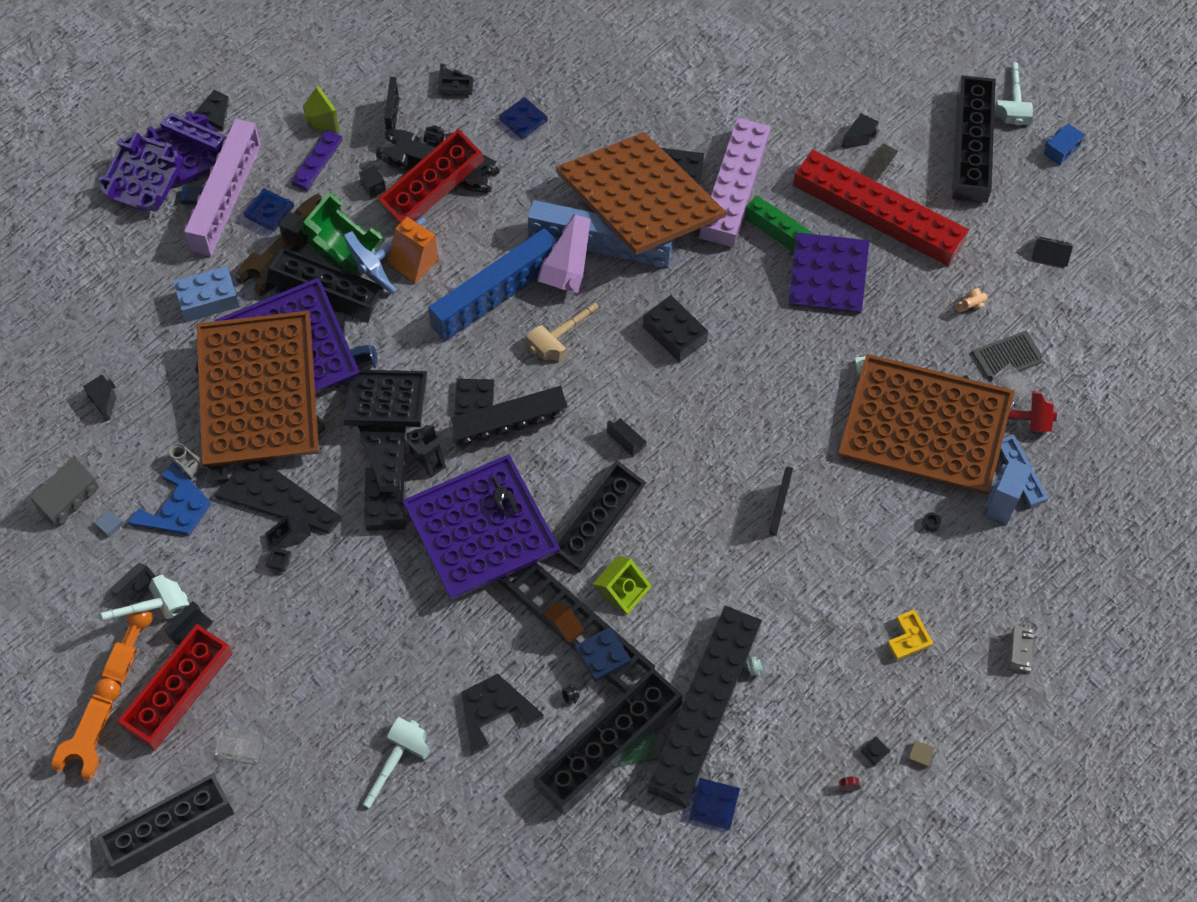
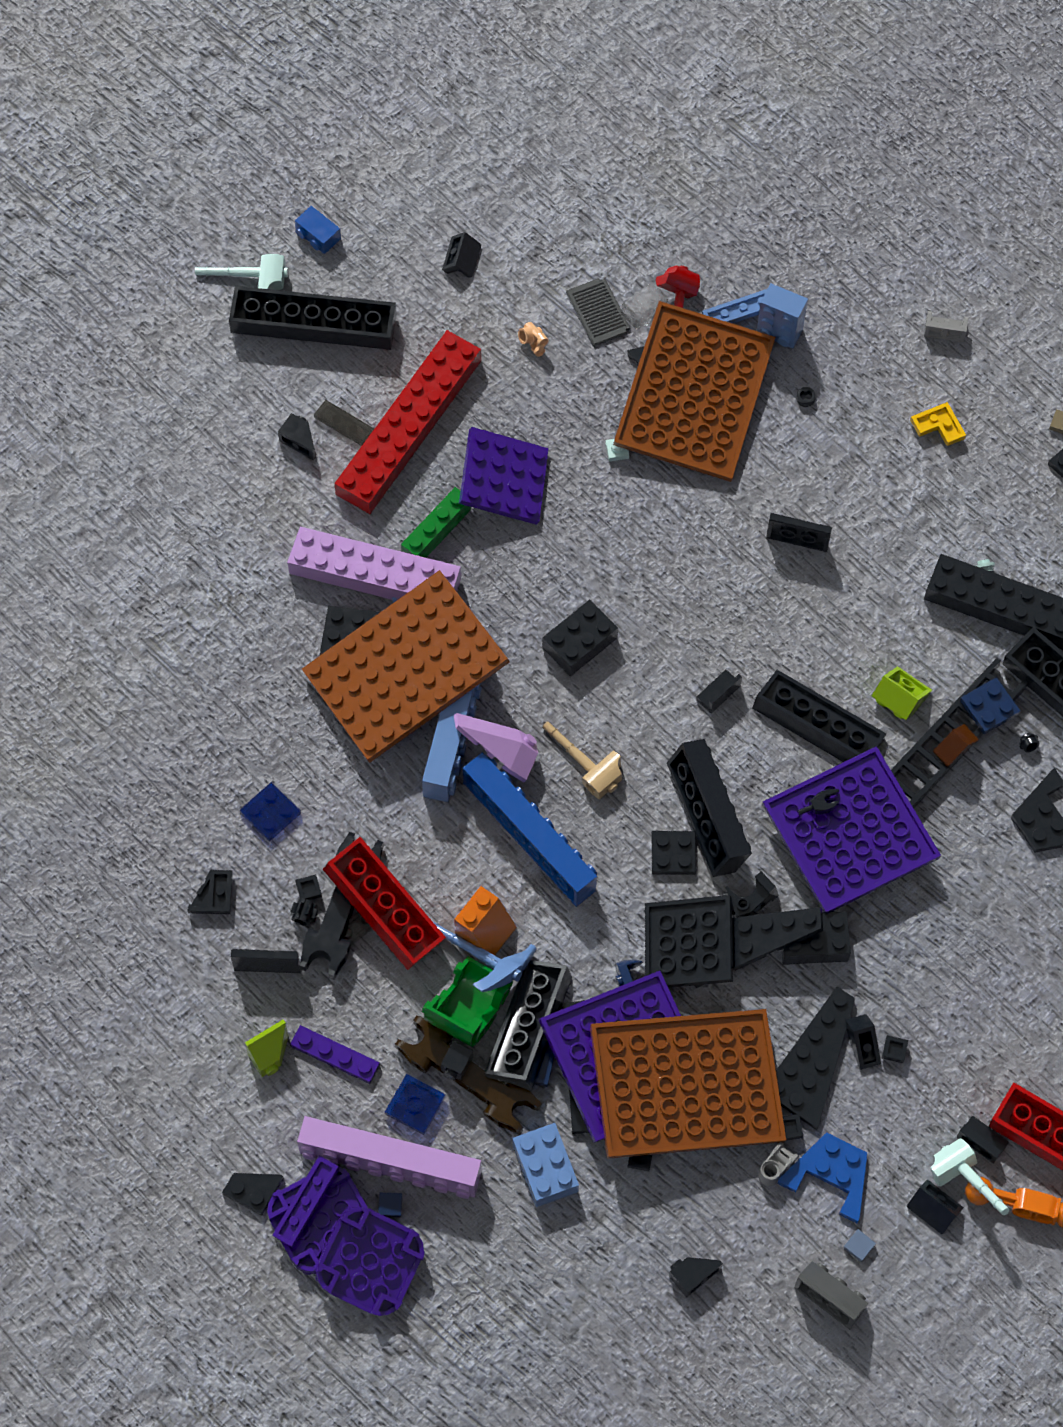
camera: 90 degrees left, 5 degrees up
black brick [359,165,386,198] -> none

